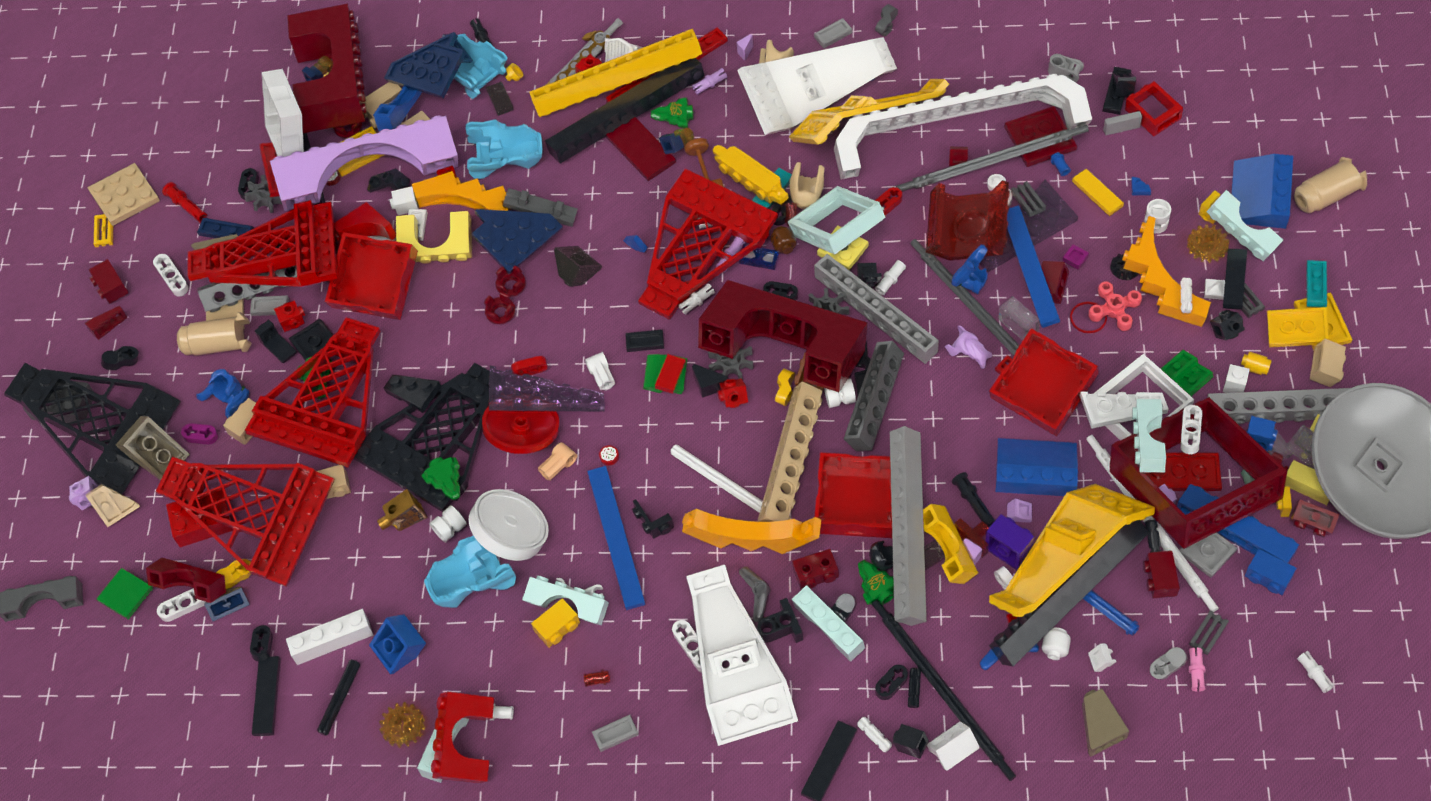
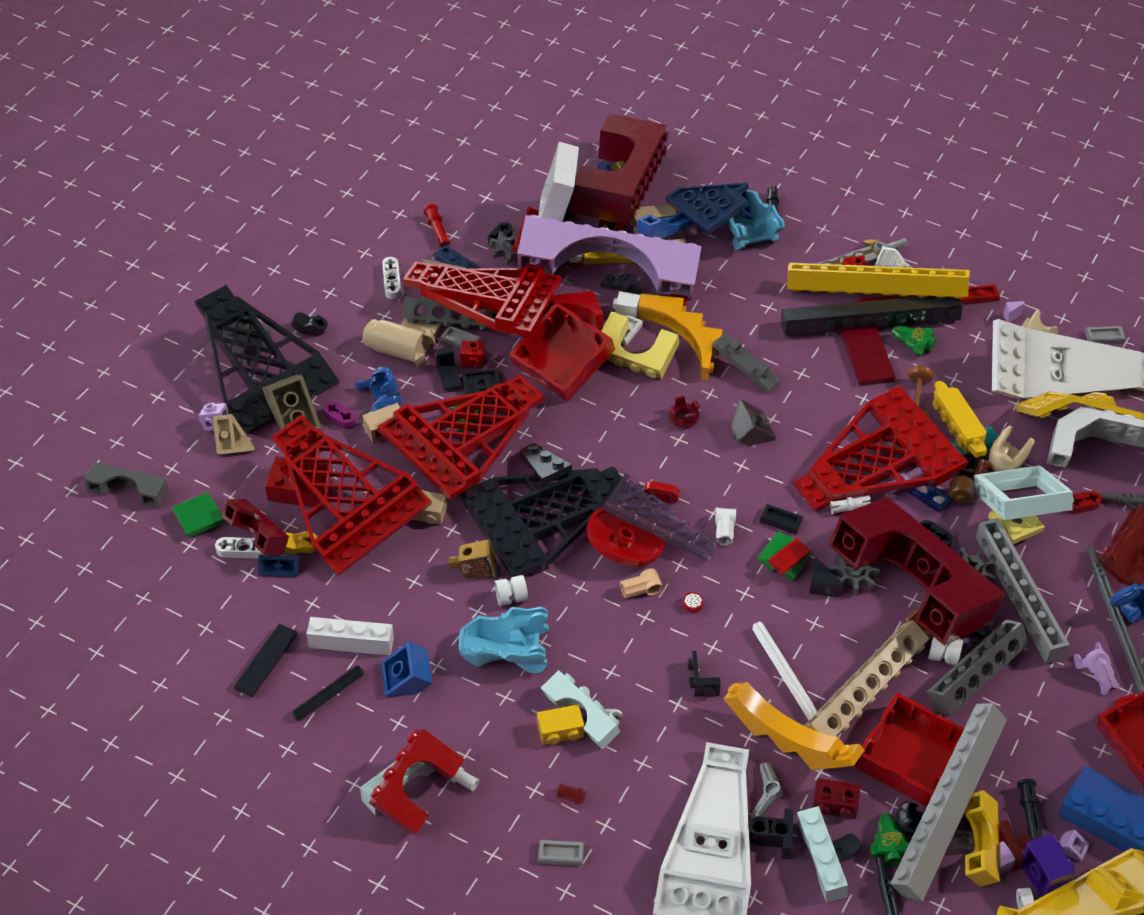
camera: 20 degrees right, 10 degrees down
dark red slope [85,306,127,340] -> none
tan plate [87,163,160,226] -> none
dark red brick [88,259,128,304] -> none
yellow tile [93,214,113,247] -> none
black beam [250,625,273,662] -> none
clear yellow gear [379,702,425,748] -> none
green rock [421,457,460,500] -> none
medium azure animal [466,120,542,179] -> none
white brick [469,489,549,561] -> none
dark blue wing [472,209,563,274] -> none
dark red piece [484,292,516,324] -> none
clear smoke tile [486,82,514,116] -> none
yellow tile [505,63,524,81] -> none
blue tile [587,466,645,610] -> none
blue tile [623,235,648,252] -> none
dark blue leg [659,127,694,154] -> none
white beam [672,620,701,672] -> none
lavender pin [692,68,727,95] -> none
red brick [718,378,748,408] -> none
yellow piece [775,368,795,406] -> none
black bracket [857,263,882,289] -> none
white pin [875,260,906,295] -> none

